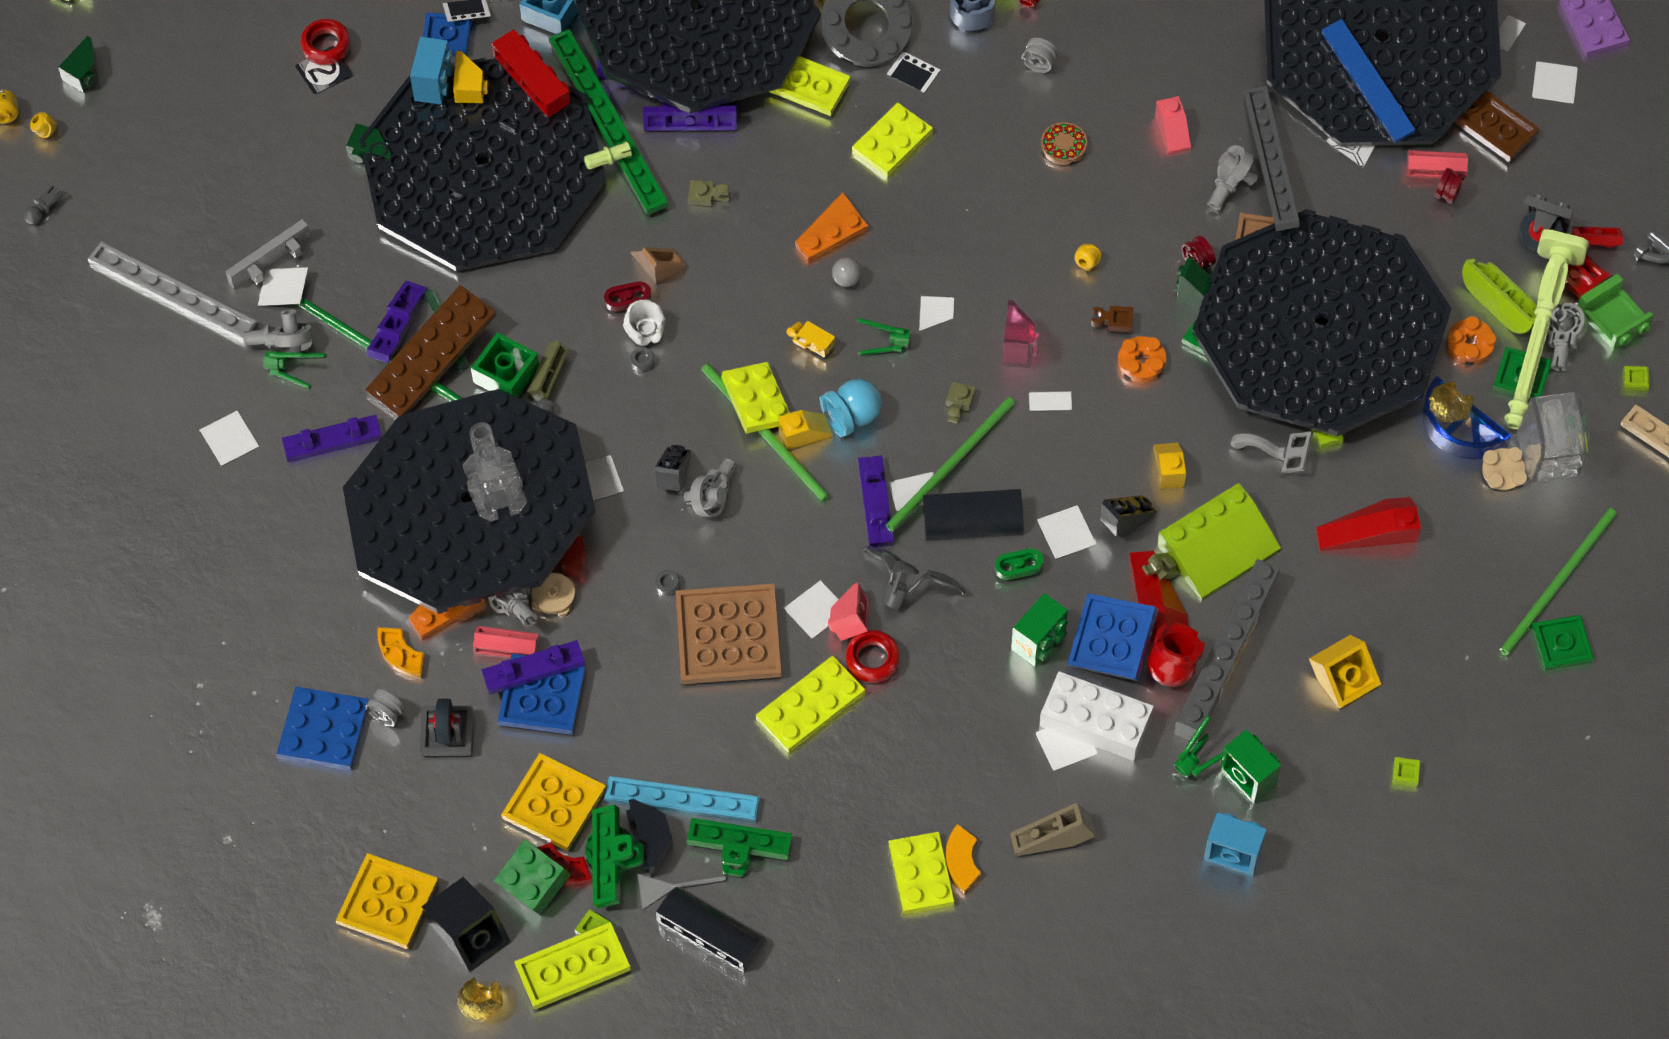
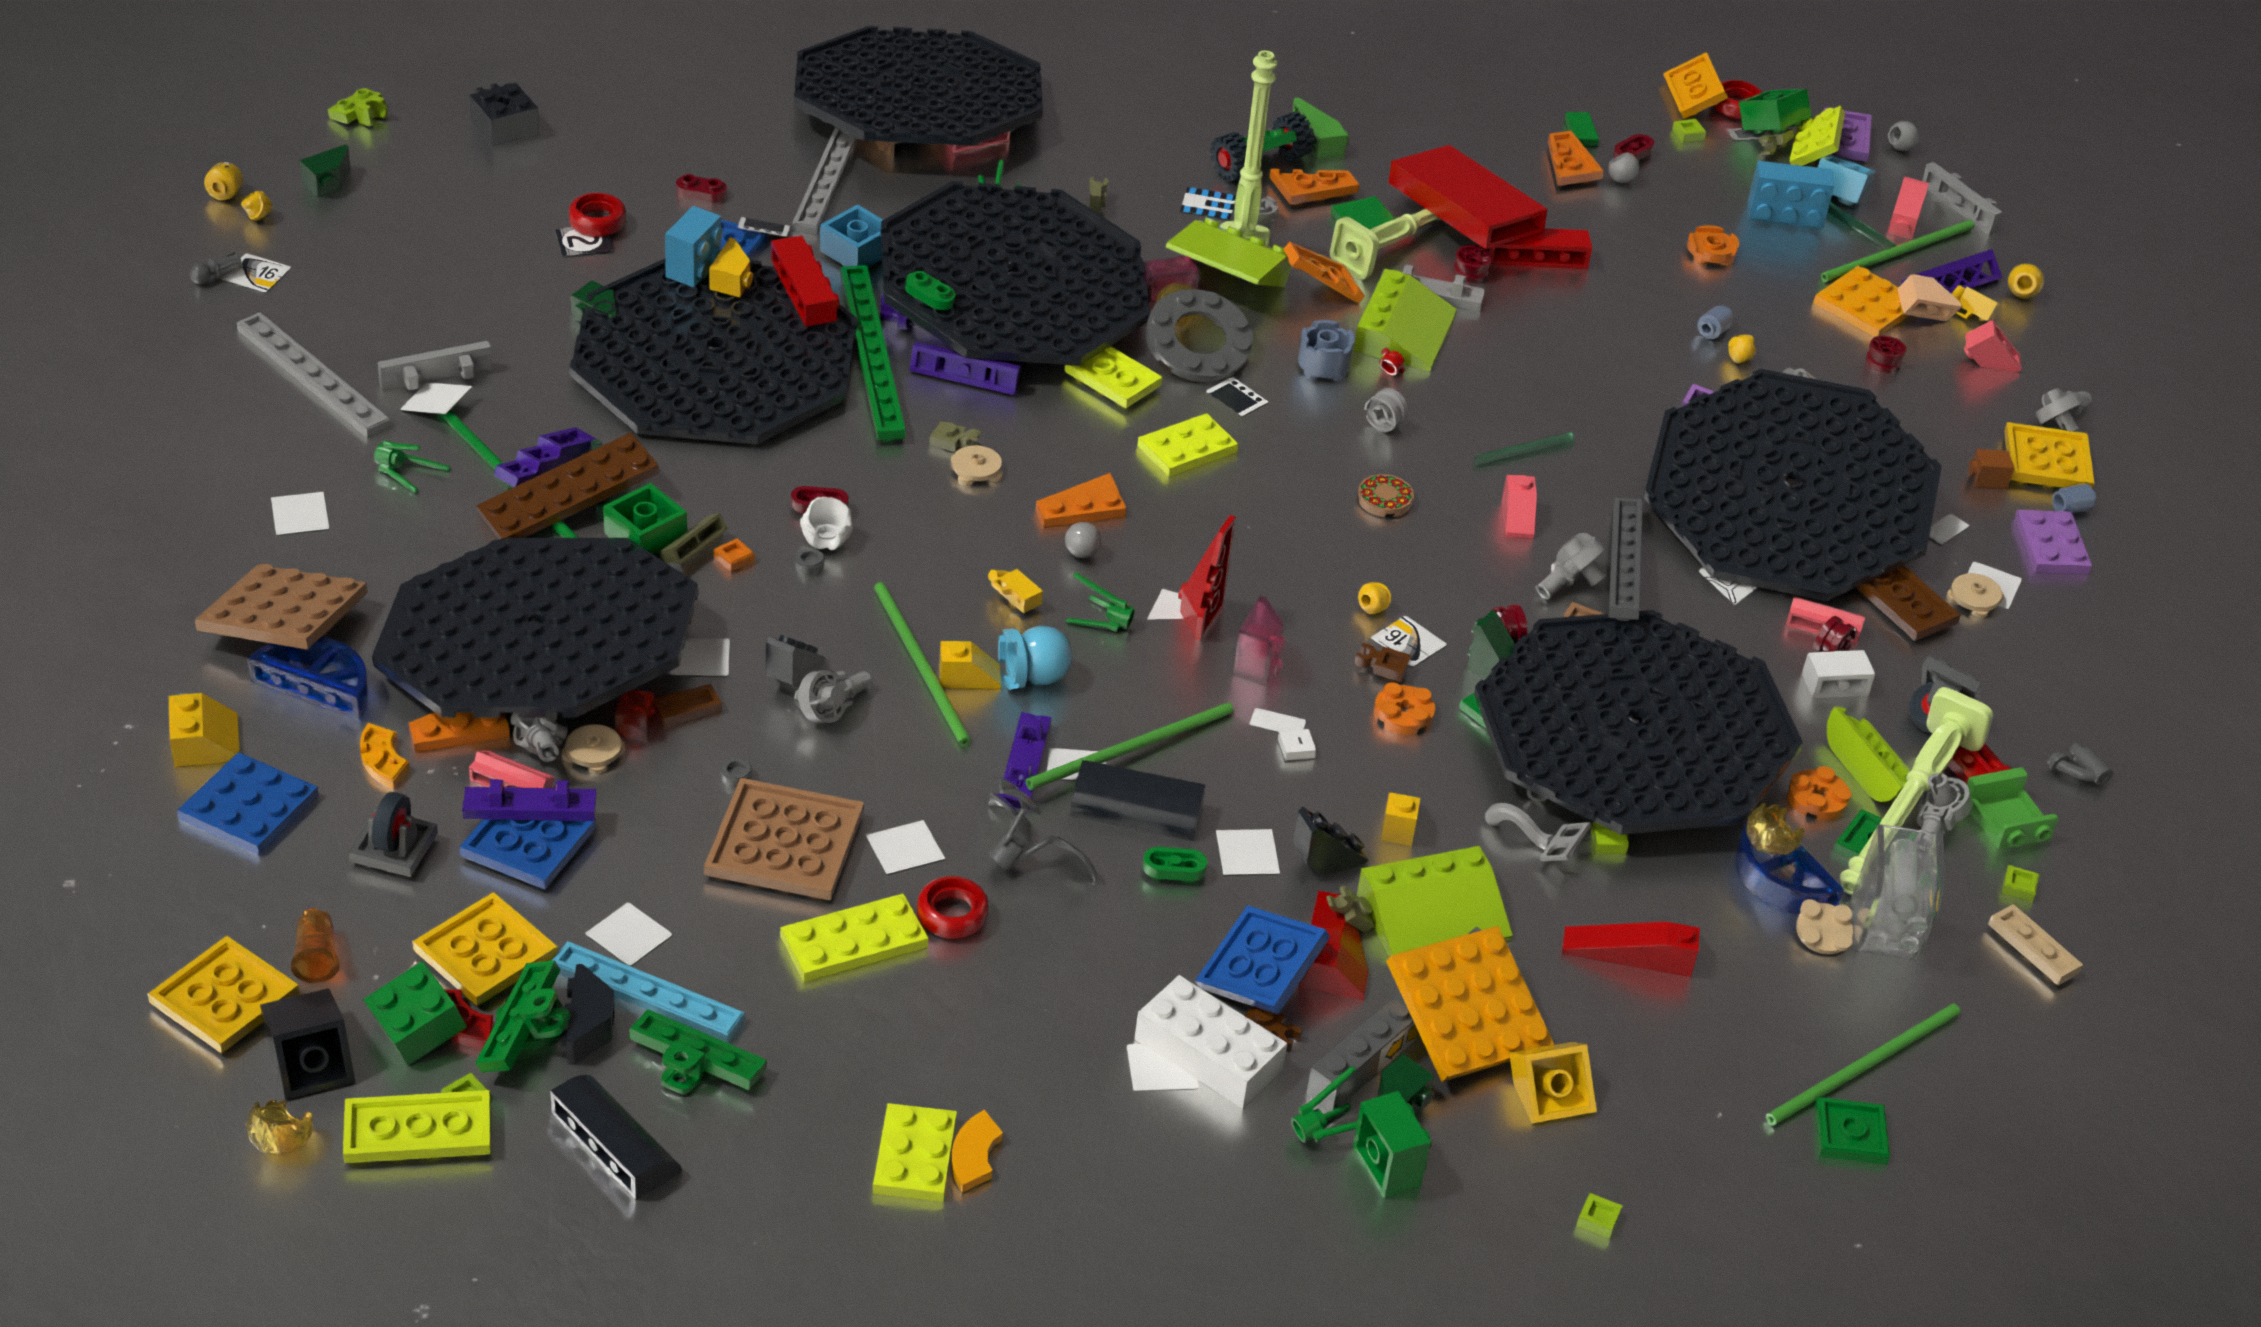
camera: 10 degrees right, 20 degrees down
light grey pin [243,310,313,353] -> none
dark purple hinge [282,415,382,463] -> none
light grey wheel [365,689,406,727] -> none
clear connector [463,422,527,521] -> none
yellowish green axle [584,142,632,169] -> none
medium nougat slope [631,247,687,285] -> none
light grey piece [638,874,727,910] -> none
neon yellow plate [721,362,790,434] -> none
coral slope [828,583,870,641] -> none
olive plate [946,381,975,424] -> none
dark tan slope [1010,802,1096,856] -> none
green brick [1011,593,1068,666] -> none
red tile [1148,623,1205,687] -> none
dark azure brick [1204,812,1266,876] -> none
blue tile [1321,19,1415,144] -> none
red plate [1572,226,1623,248] -> none
none -> yellow slope [169,693,240,767]
none -> medium nougat plate [195,564,368,650]
none -> sticker [220,253,291,292]
none -> clear blue window [248,636,369,720]
none -> clear orange plant [291,908,340,983]
none -> white sticker [586,903,672,966]
none -> reddish brown tile [652,683,722,728]
none -> orange tile [714,538,755,572]
none -> green plate [905,271,955,310]
none -> tan piece [951,445,1002,486]
none -> red wedge [1178,515,1236,641]
none -> reddish brown plate [1244,1006,1303,1052]
none -> white tile [1278,729,1316,761]
none -> sticker [1371,616,1447,667]
none -> dark green slope [1377,1054,1435,1112]
none -> light orange plate [1386,926,1555,1082]
none -> clear green bar [1474,432,1574,466]
none -> white brick [1802,650,1875,698]
none -> tan piece [1946,573,2004,618]

